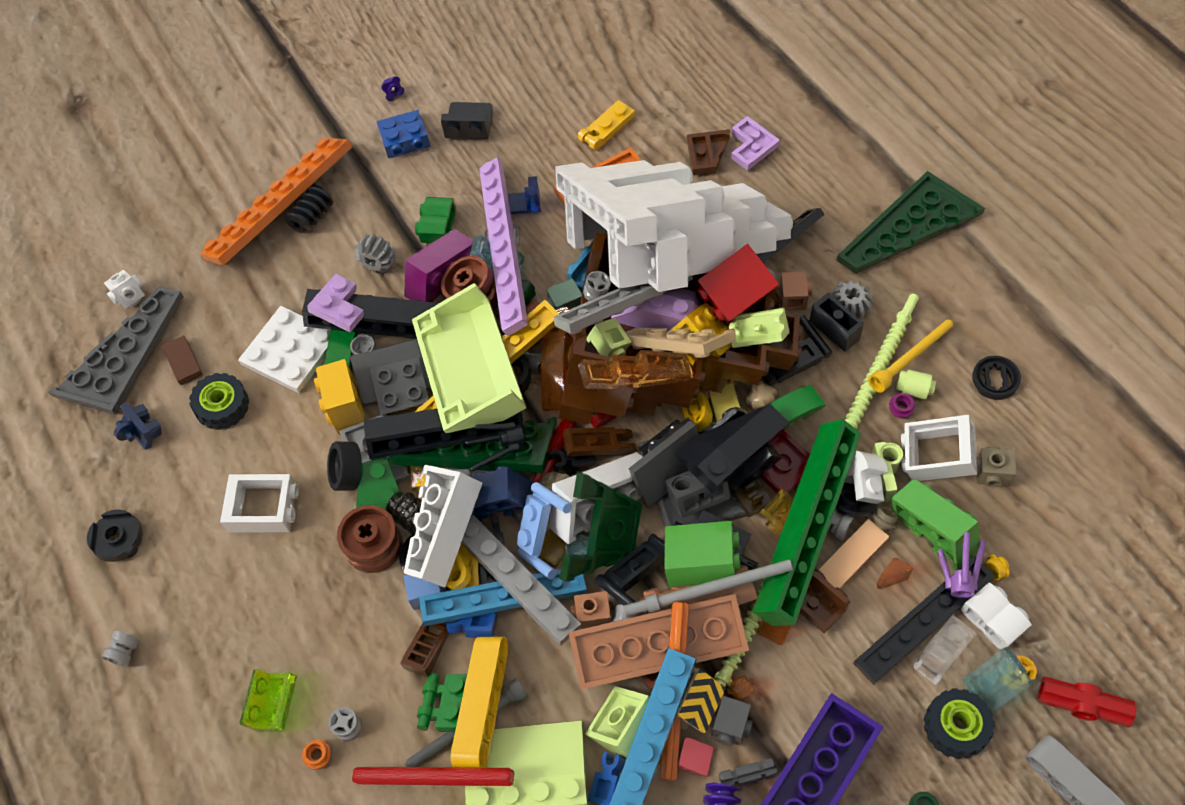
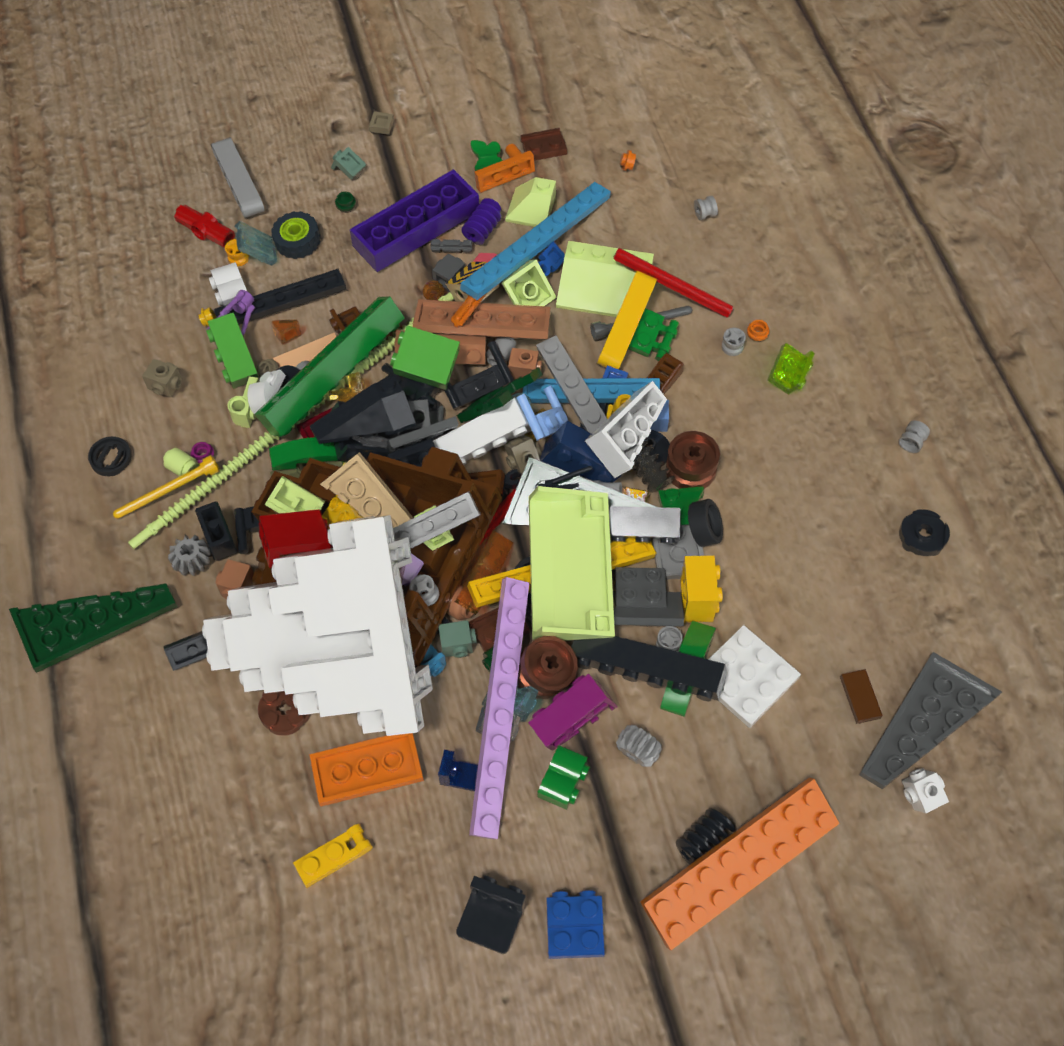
camera: 170 degrees left, 0 degrees up
dark blue hips [114,402,162,450] -> none
black wheel [189,373,249,430] -> none
white window [220,474,299,533] -> none
lavender plate [307,274,364,332] -> none
dark purple plate [381,76,404,101] -> none
clear orange slope [578,350,694,389] -> none
light grey bar [624,559,793,617] -> none
reddish brown wing [687,129,730,175] -> none
lavender plate [731,116,780,171] -> none
white window [901,415,978,481] -> none
clear brick [913,615,977,685] -> none

